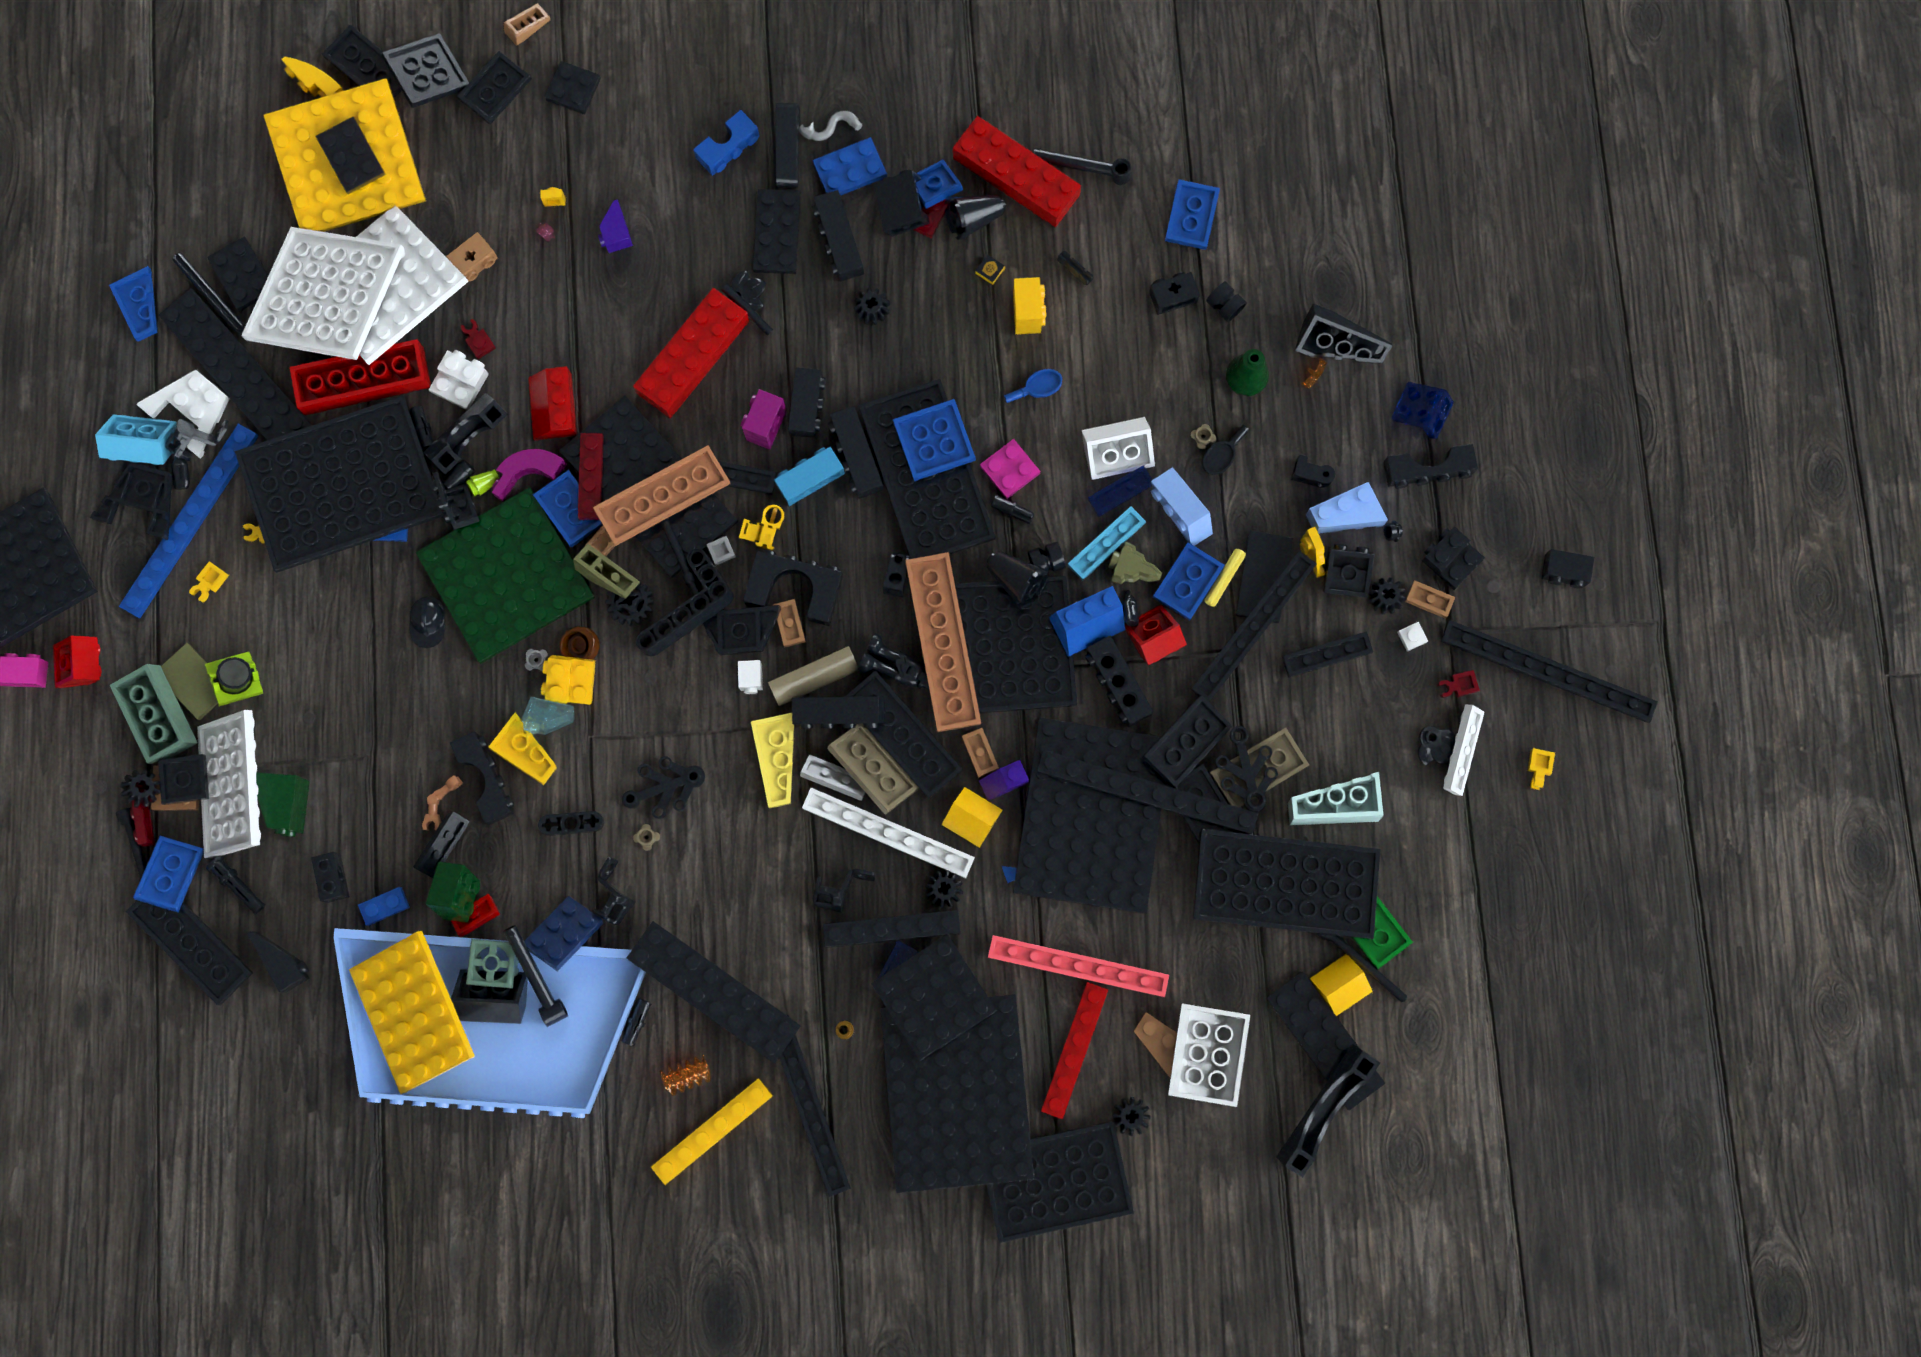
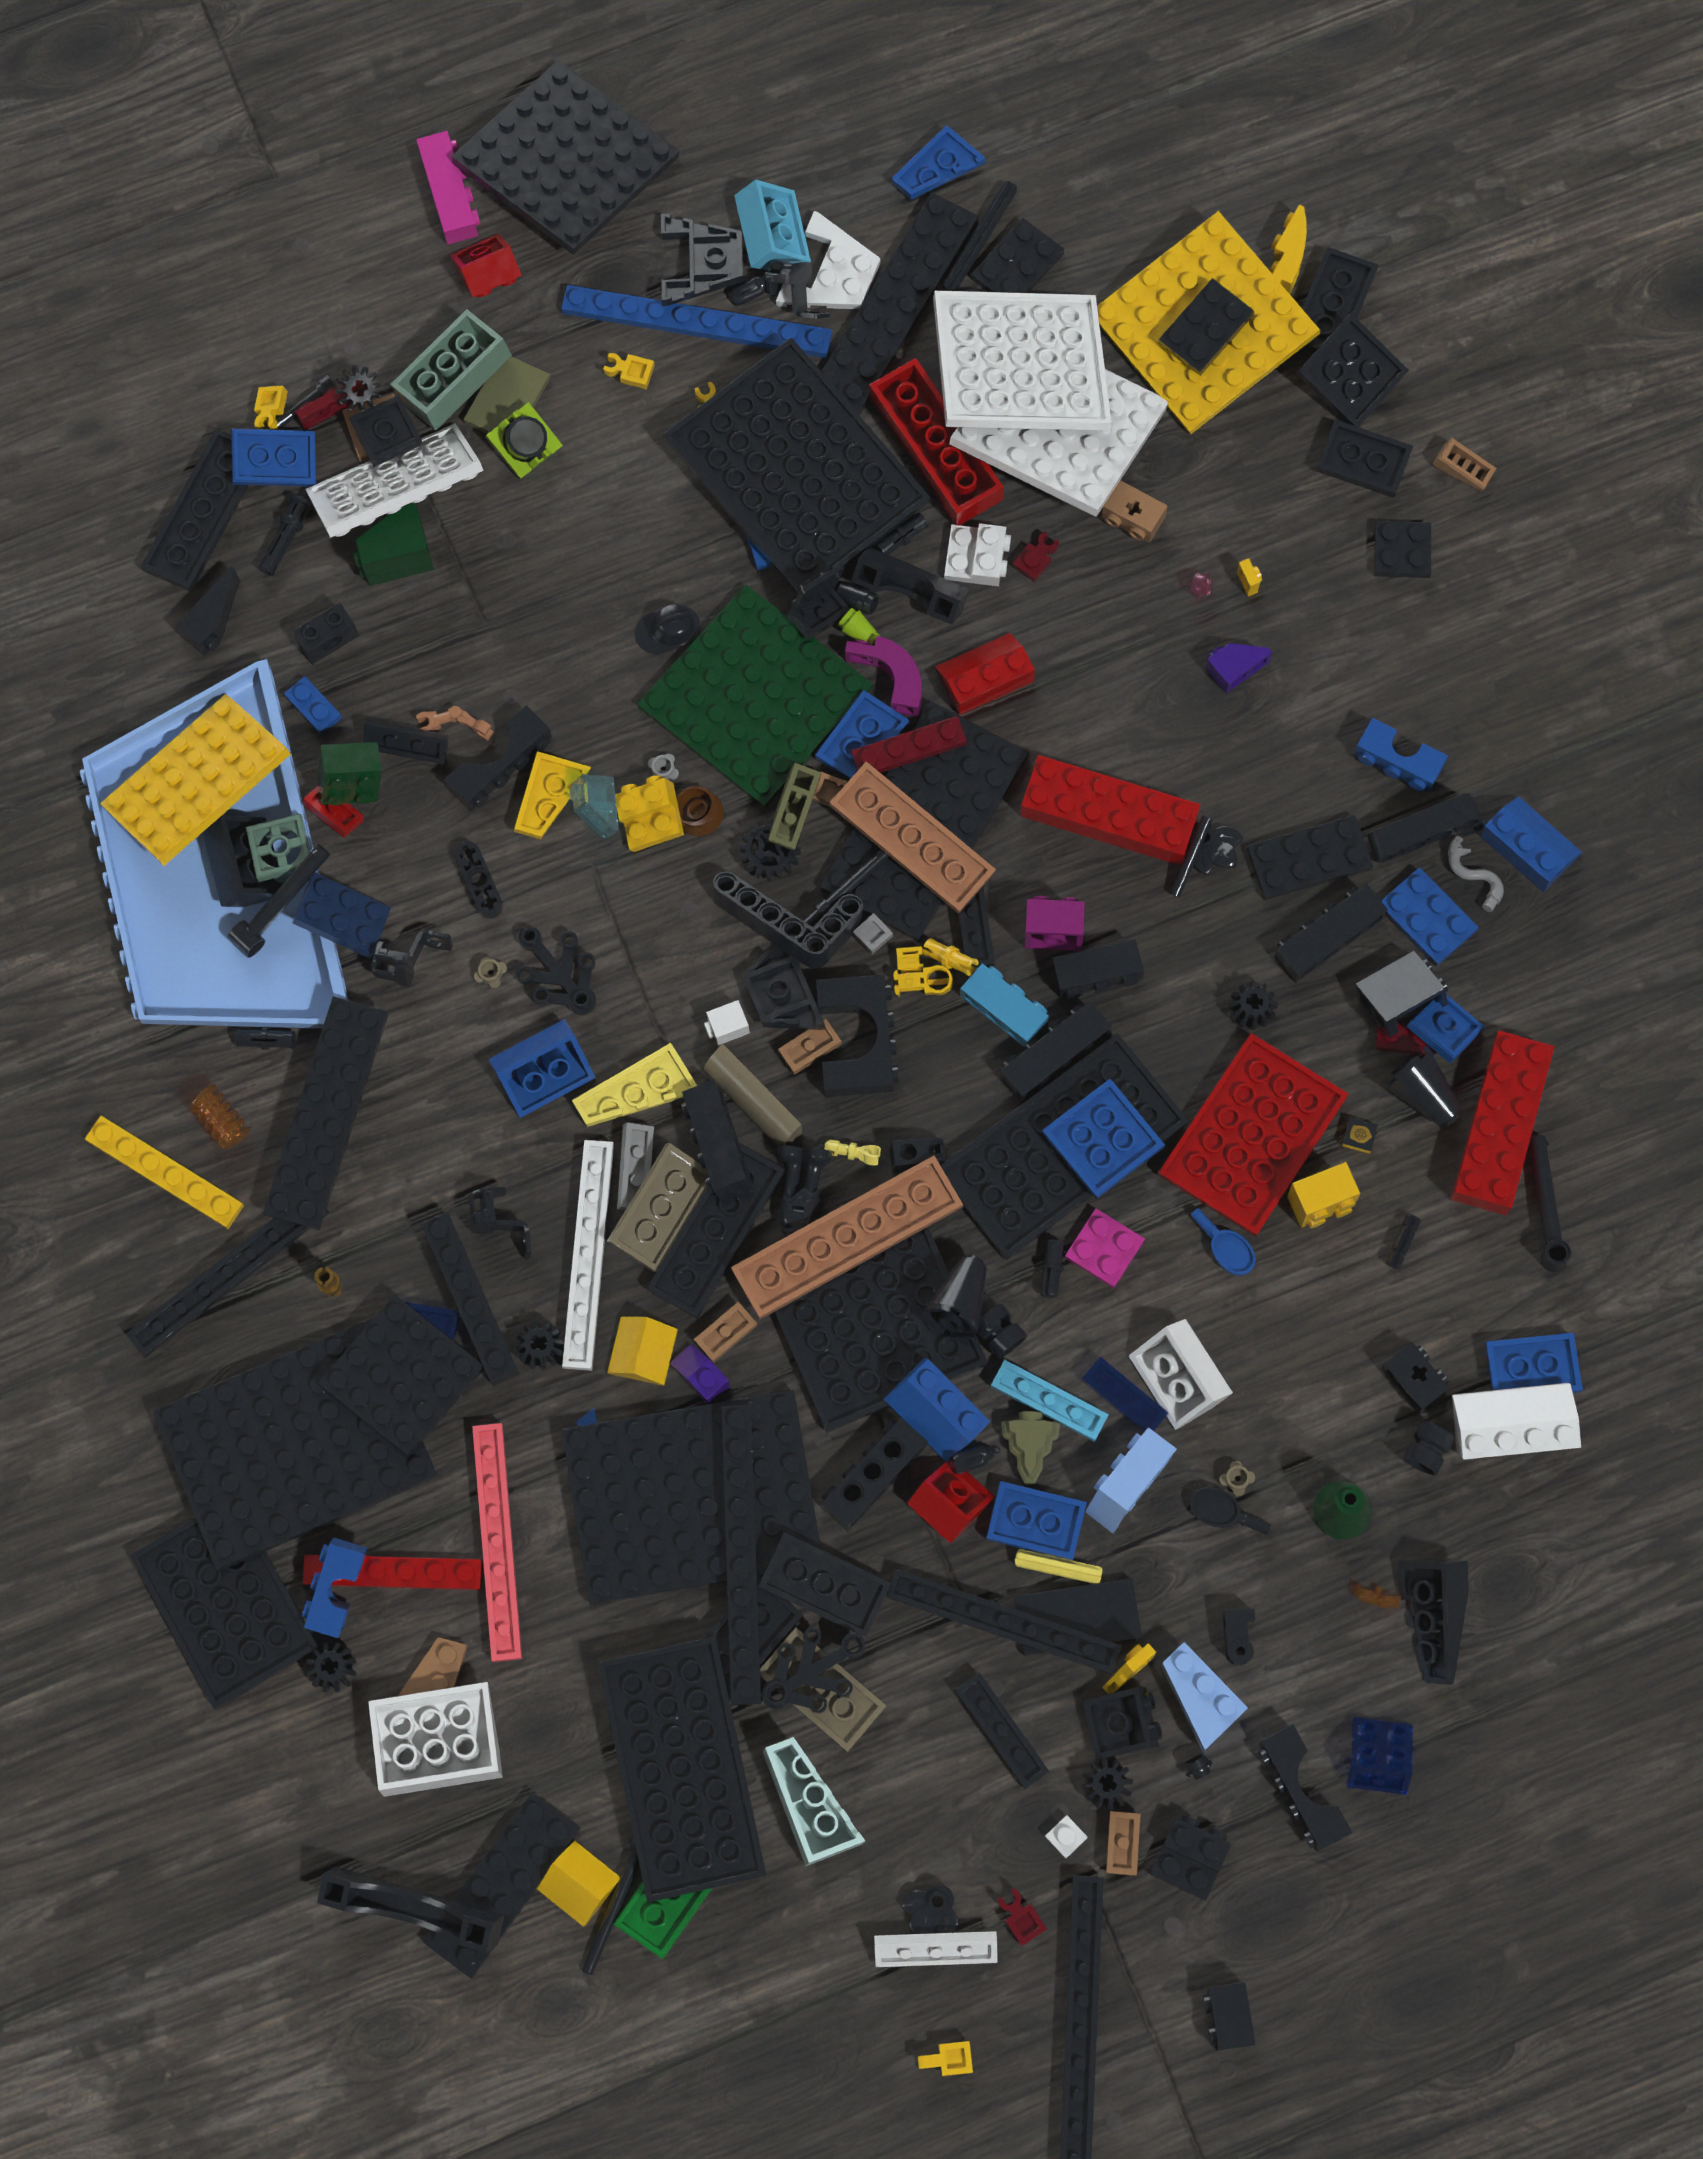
camera: 75 degrees right, 5 degrees down
none -> yellow plate [254,386,288,430]
none -> blue arch [302,1538,368,1638]
none -> blue slope [488,1019,596,1118]
none -> light yellow piece [824,1140,881,1165]
none -> yellow pin [923,938,979,976]
none -> red plate [1158,1033,1349,1237]
none -> white slope [1452,1383,1581,1460]
none -> blue slope [1480,797,1582,893]

